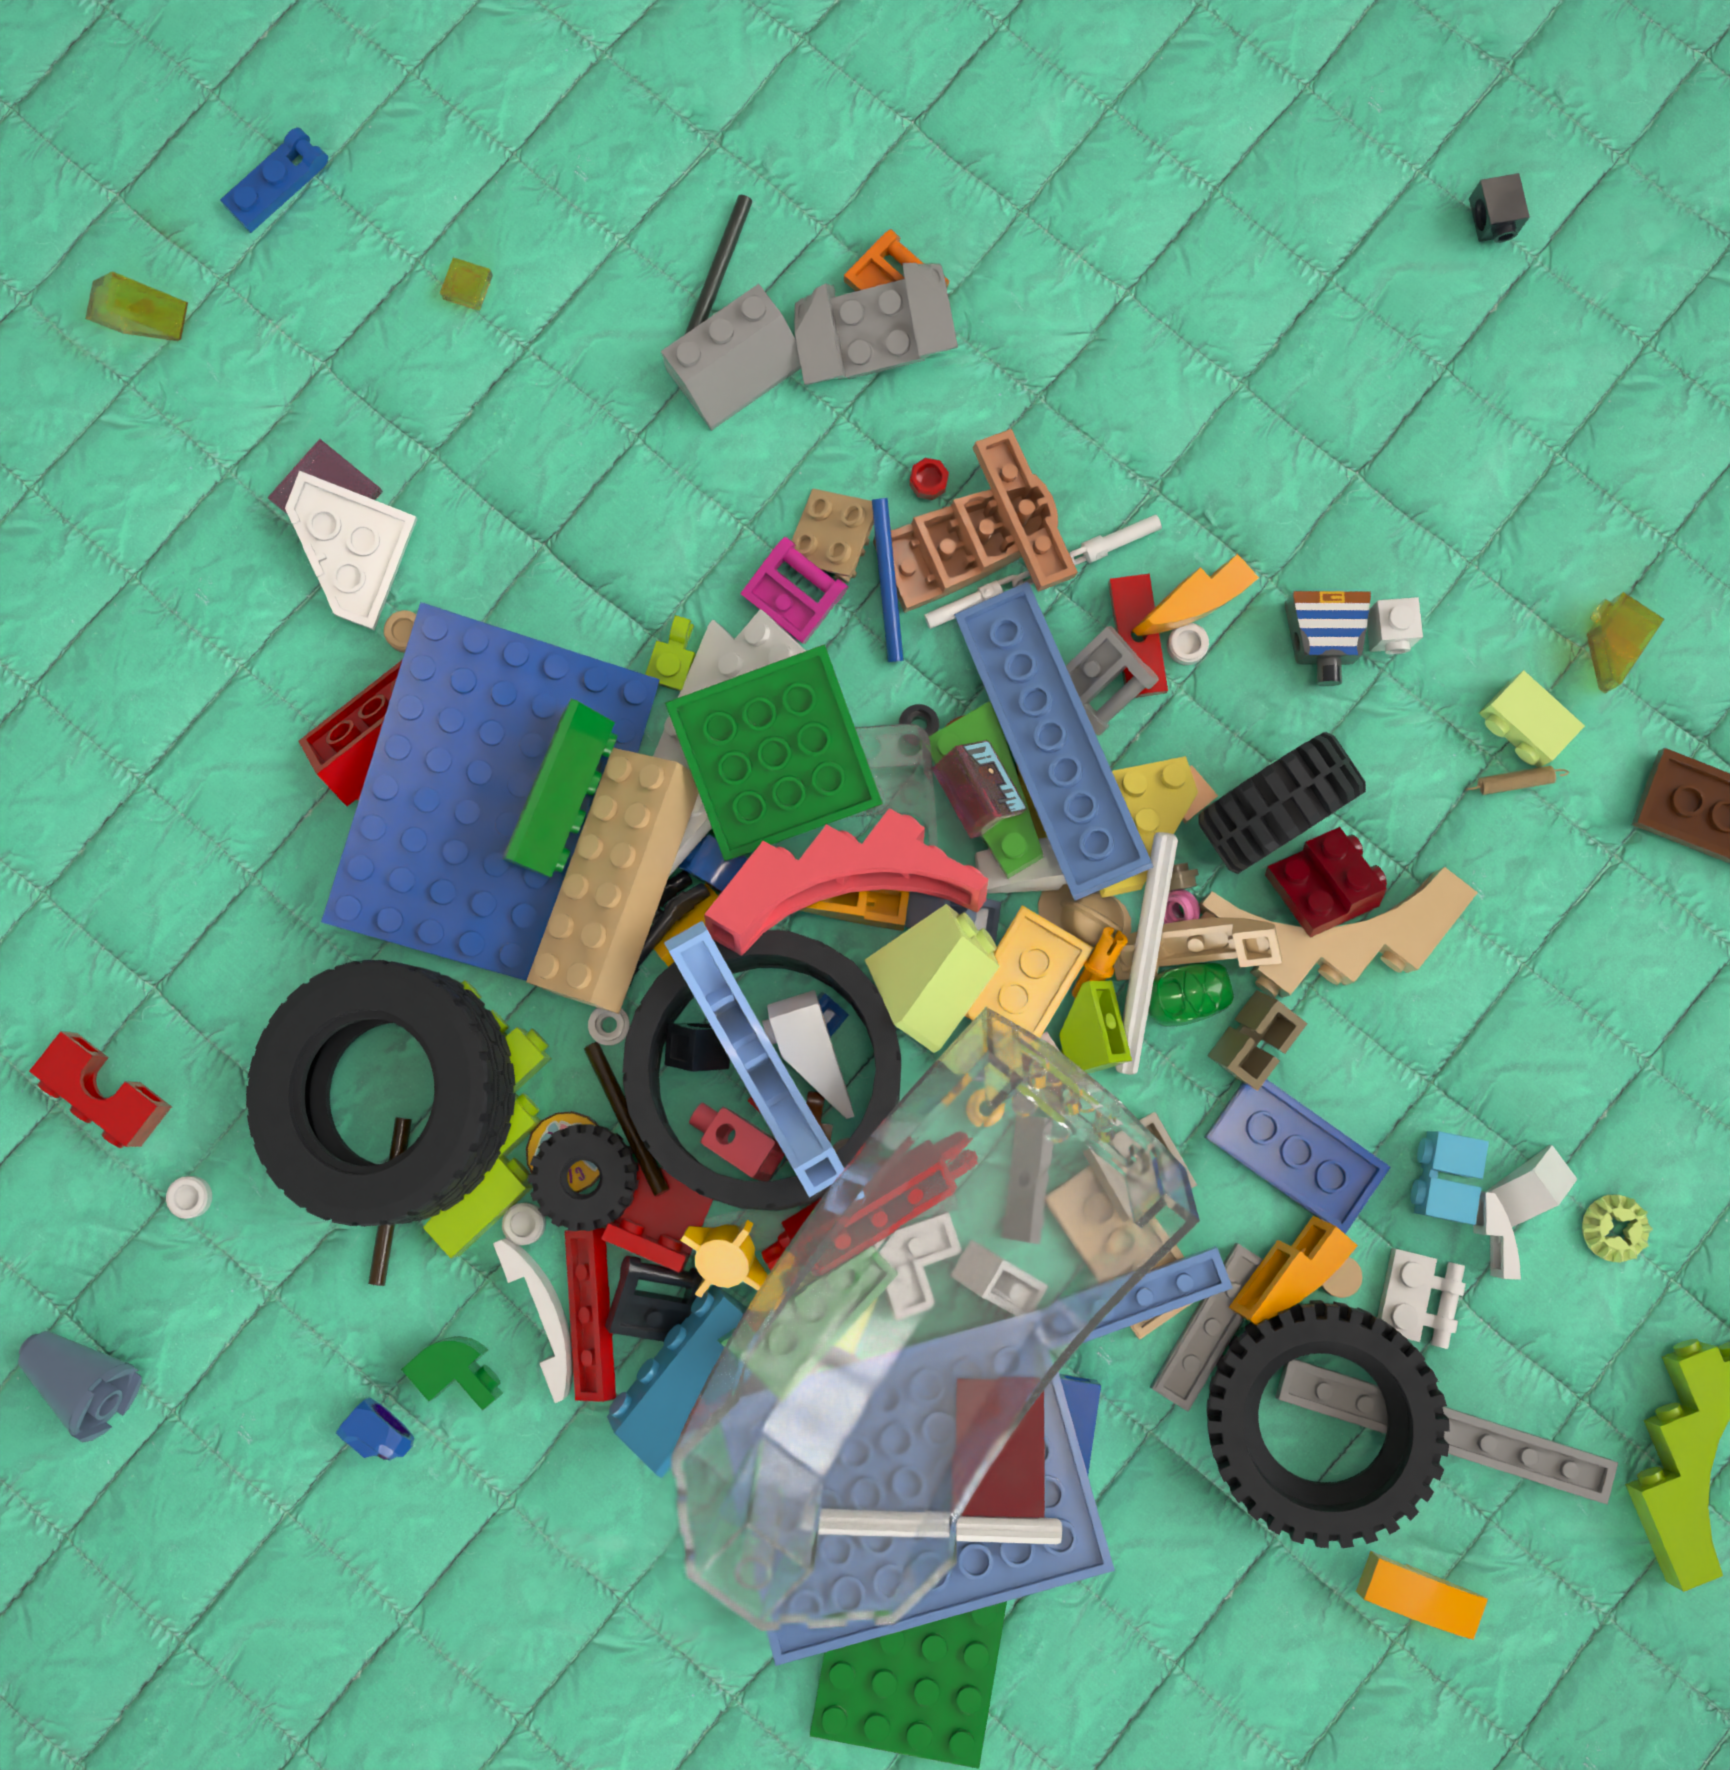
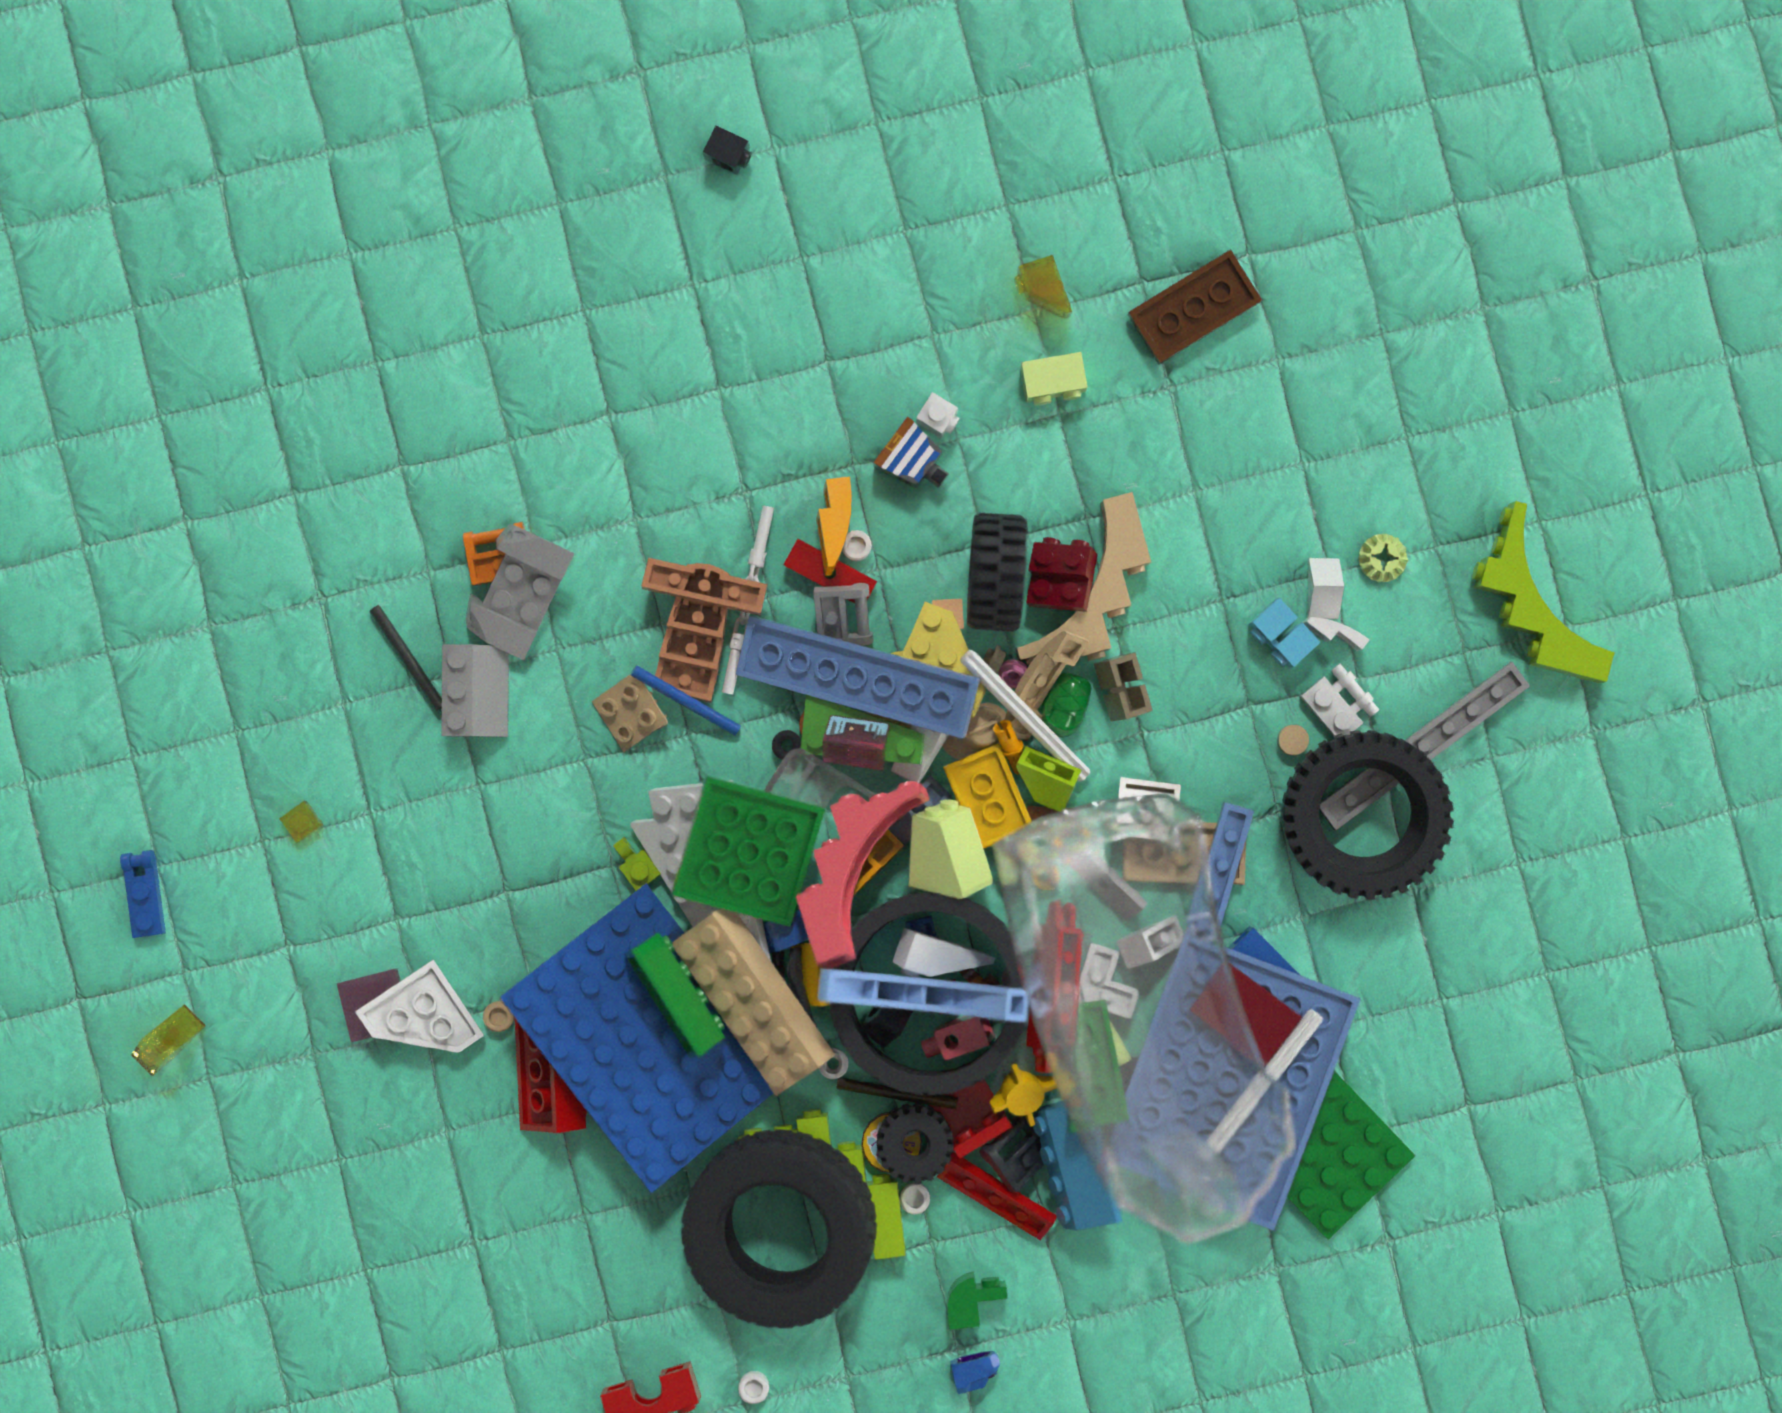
camera: 55 degrees left, 5 degrees up
dark brown bar [368,1117,412,1286] -> none
white slope [493,1238,573,1403] -> none
dark pink plate [740,537,849,644] -> none
red tile [909,457,949,500] -> none
light grey tile [1150,1243,1263,1411] -> none
tile [1204,1079,1391,1234] -> none
light orange slope [1229,1216,1358,1325] -> none
light orange slope [1356,1551,1488,1640] -> none
tan piece [1465,766,1569,795] -> none

